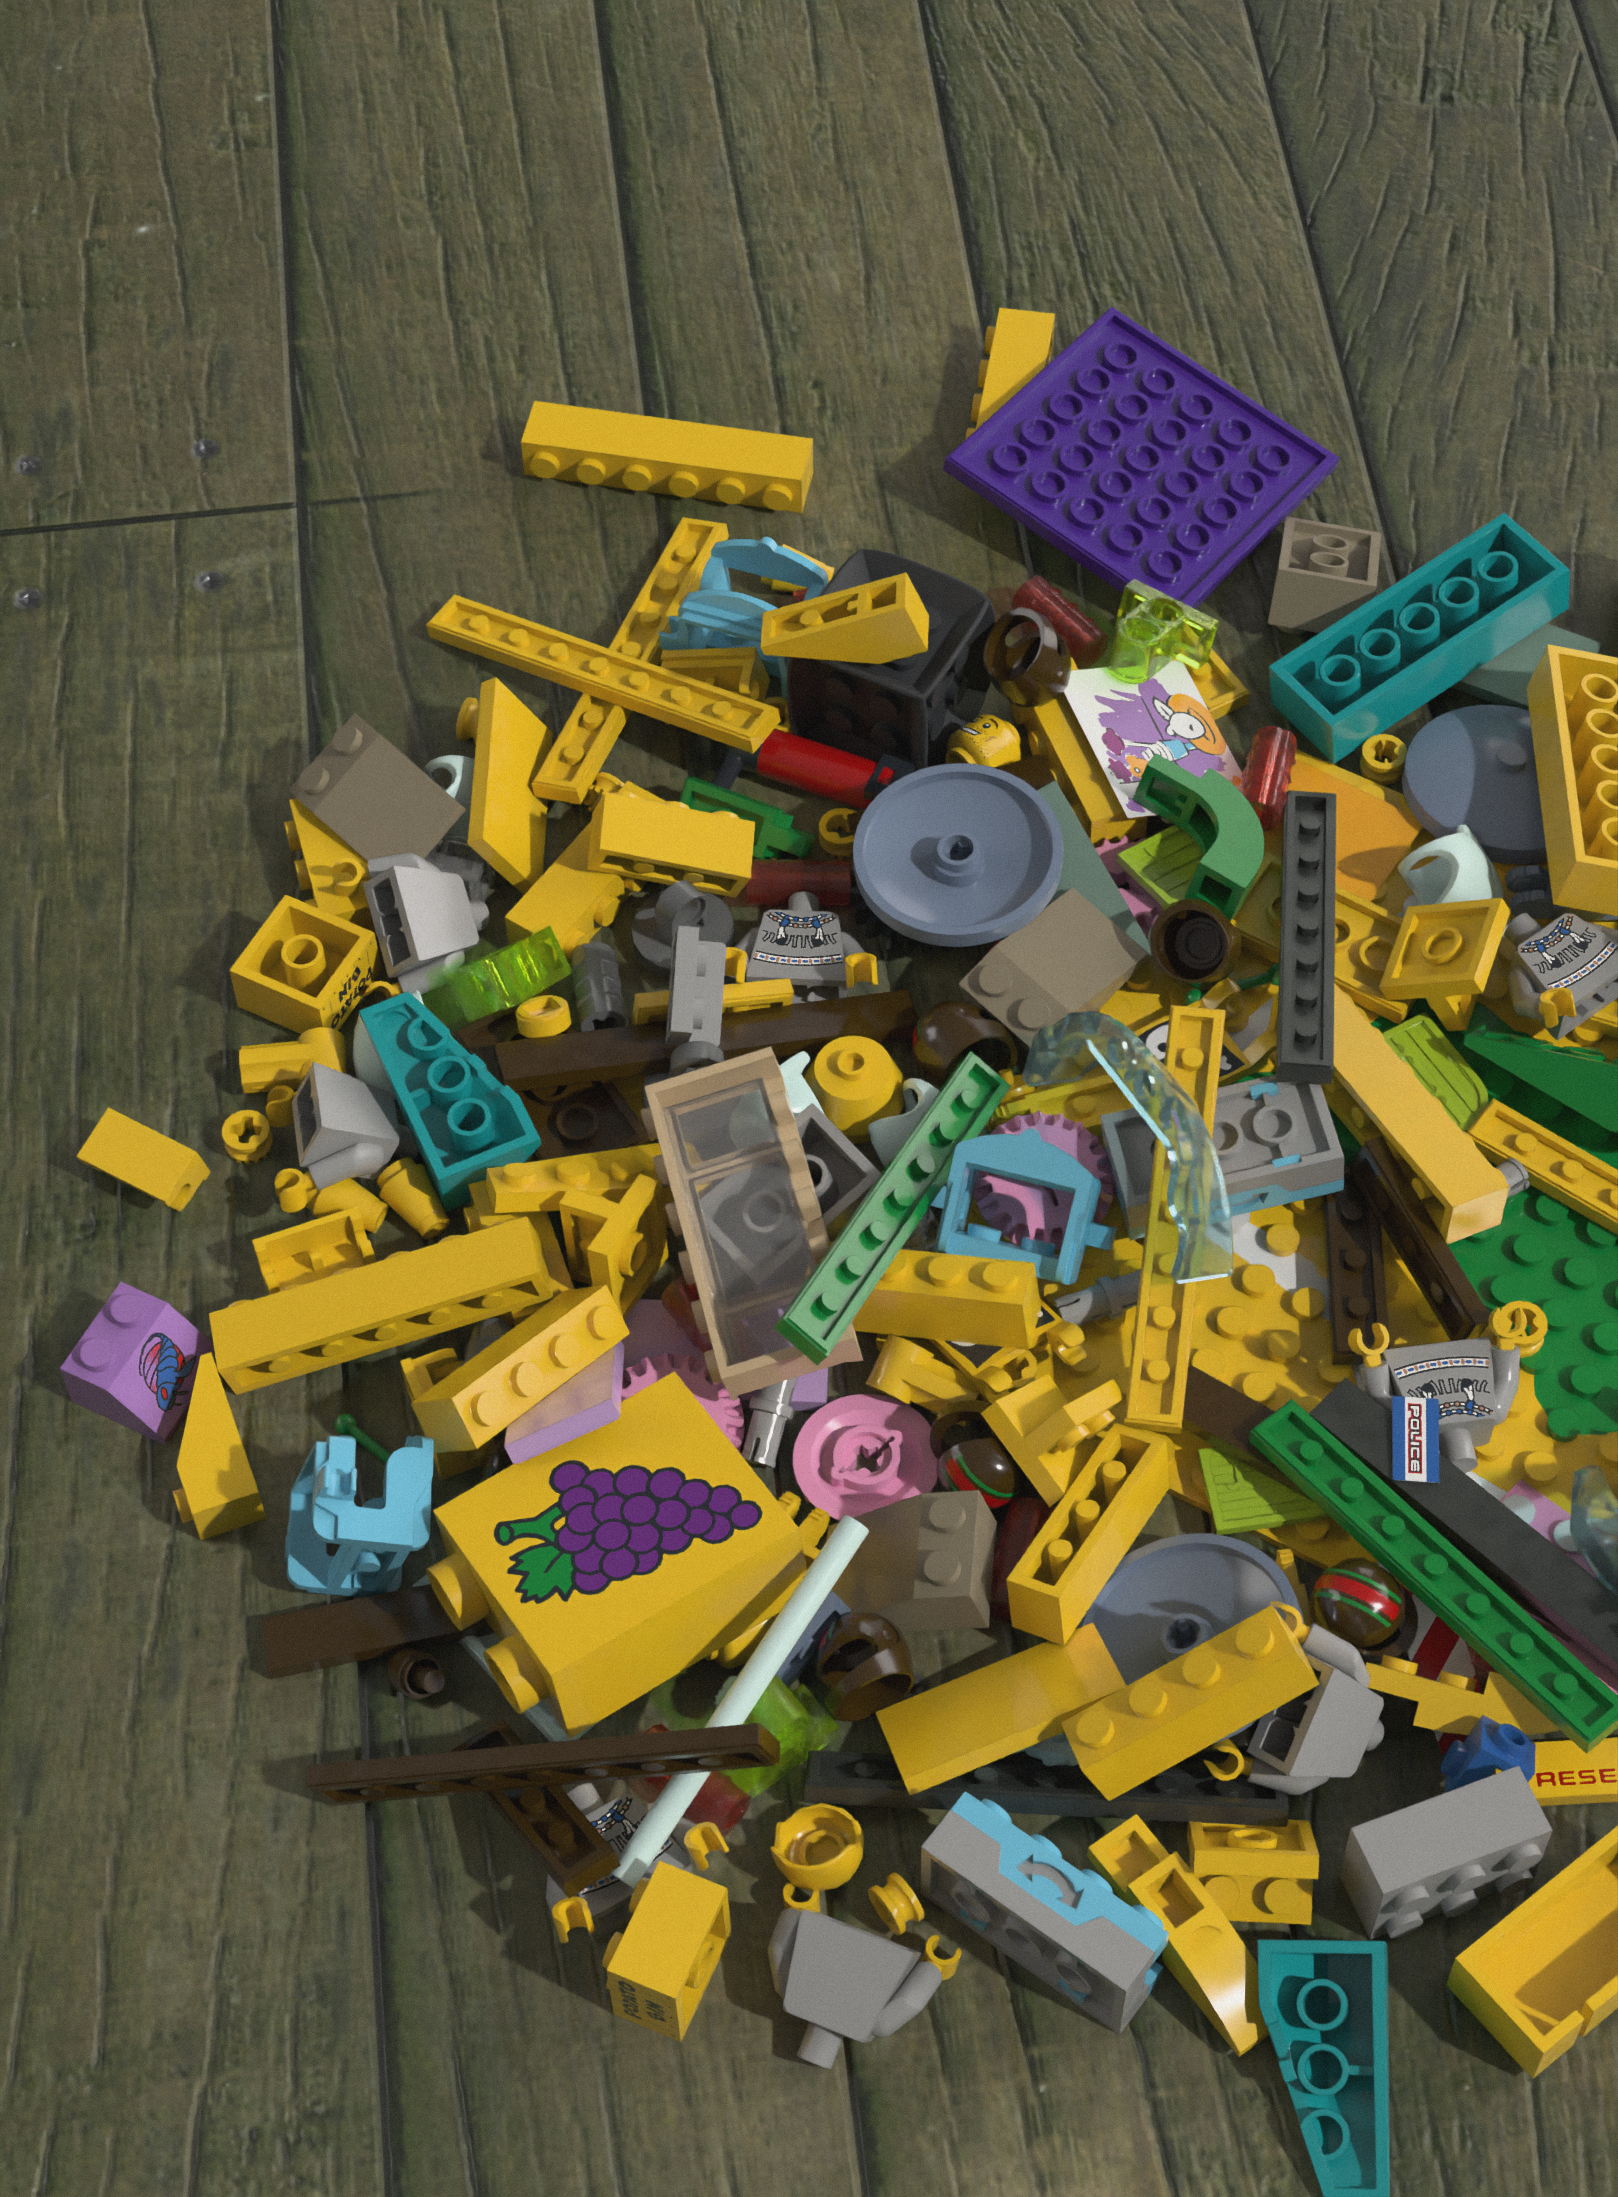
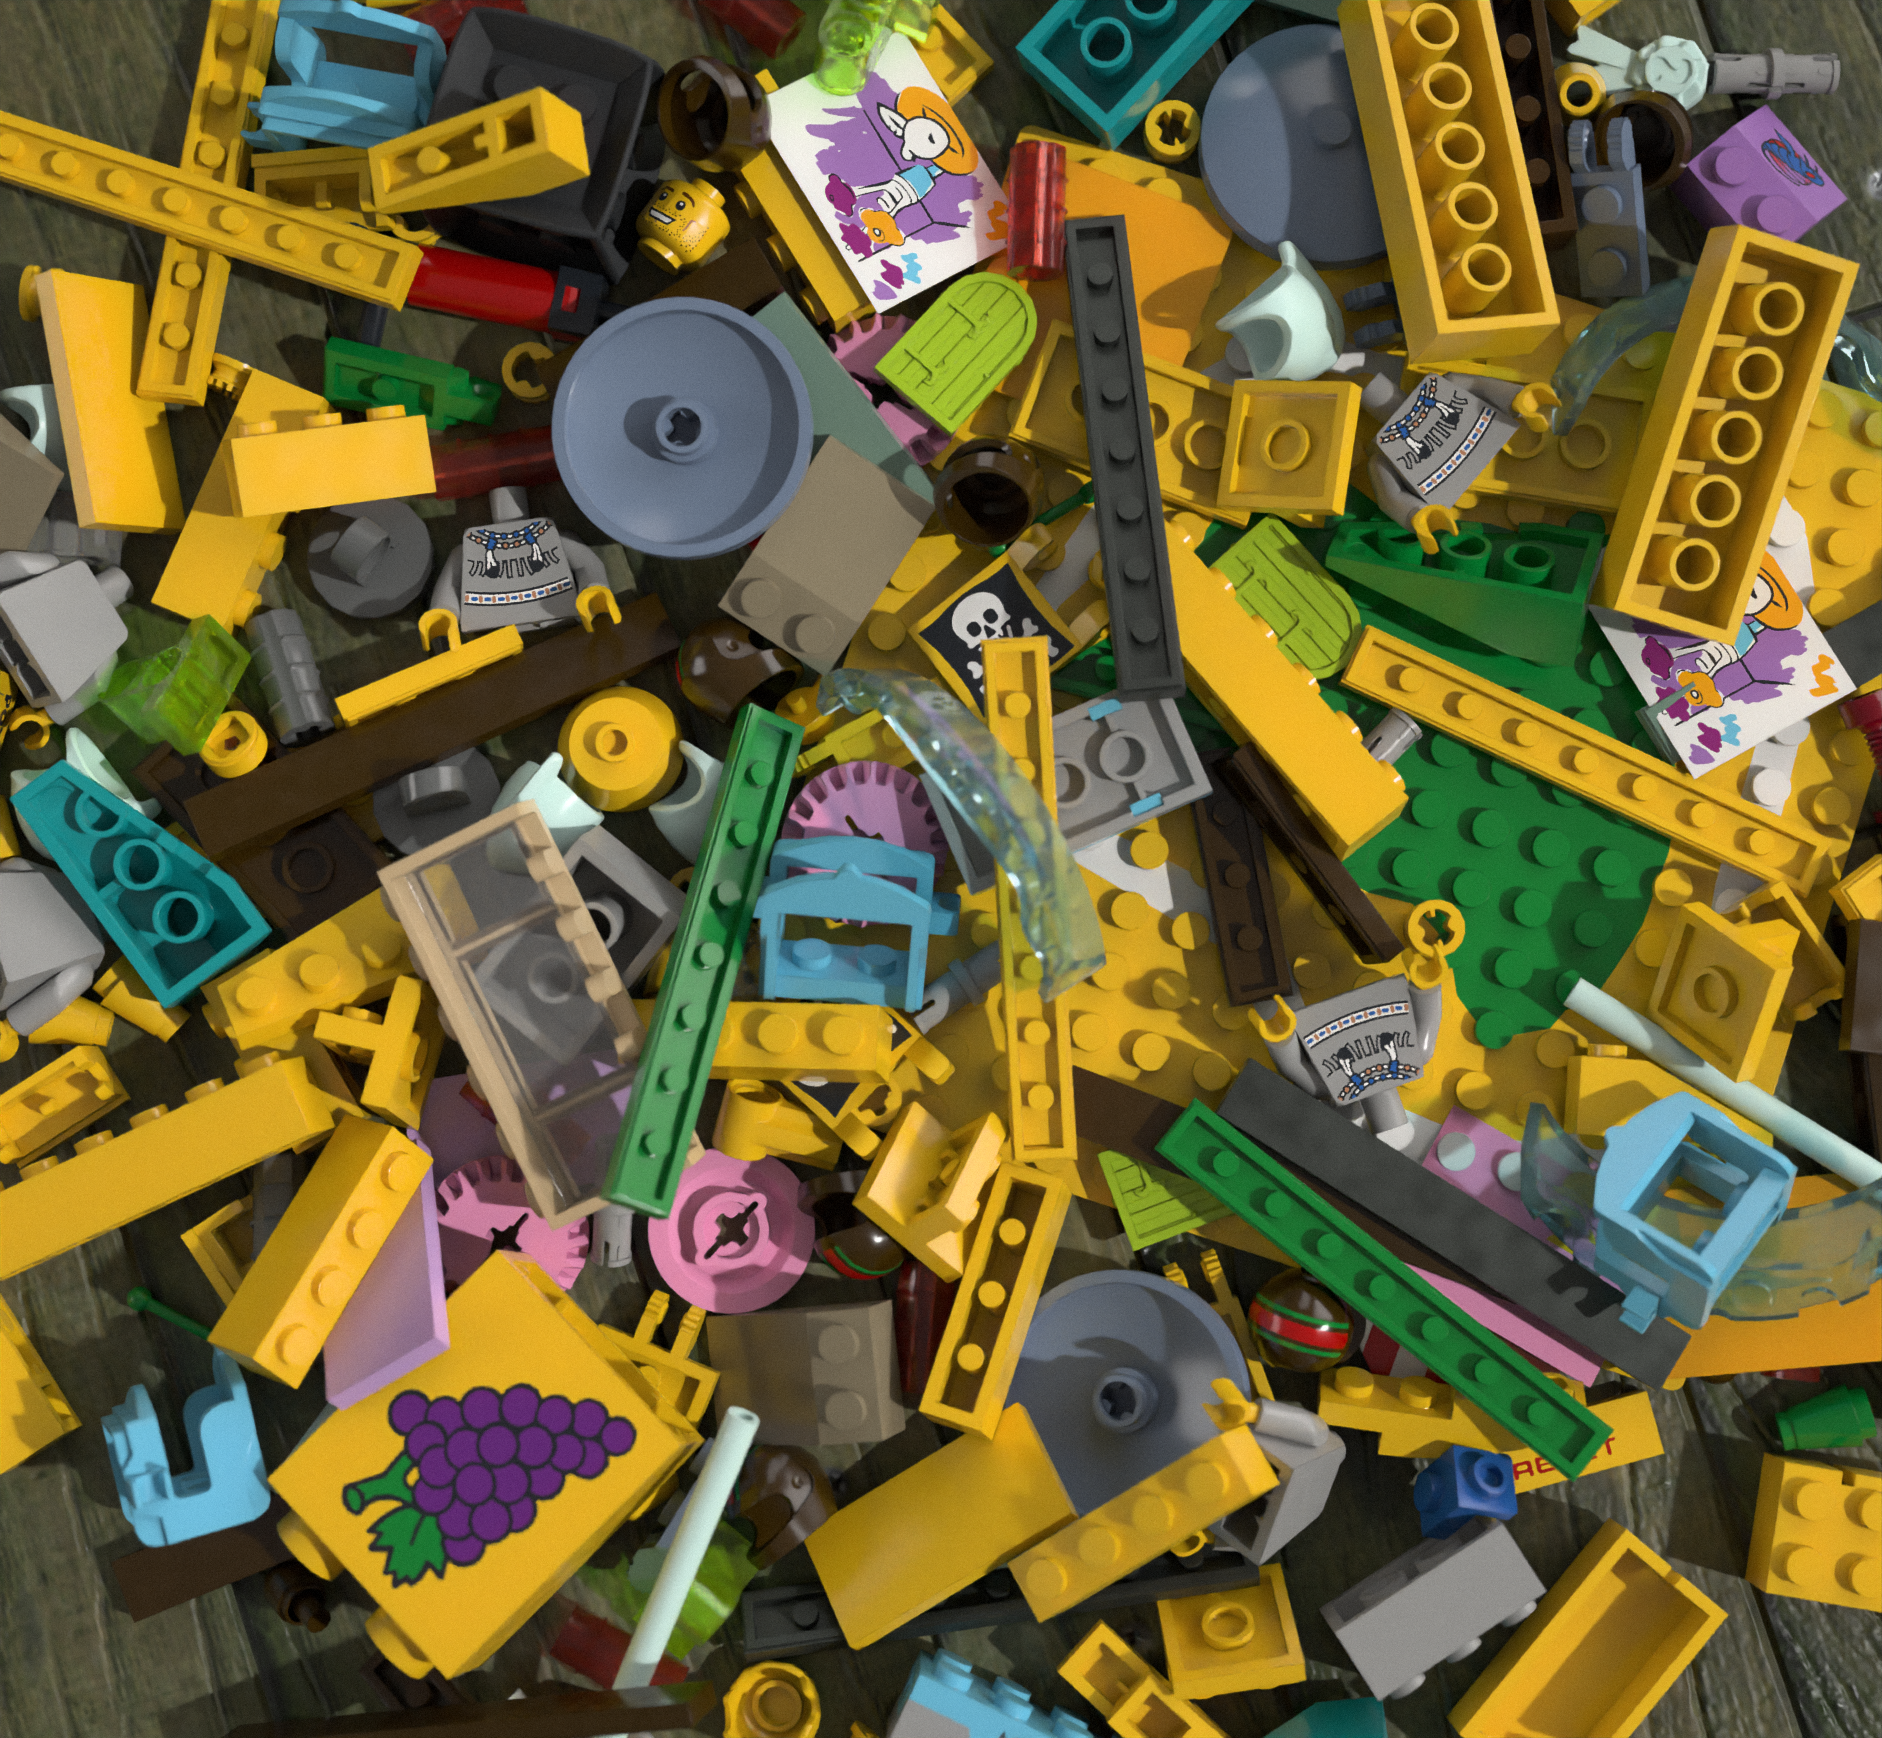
camera: 15 degrees left, 30 degrees up
light grey bracket [665,926,726,1046] -> none
green arch [1133,753,1264,922] -> none
sticker [1392,1396,1439,1483] -> none

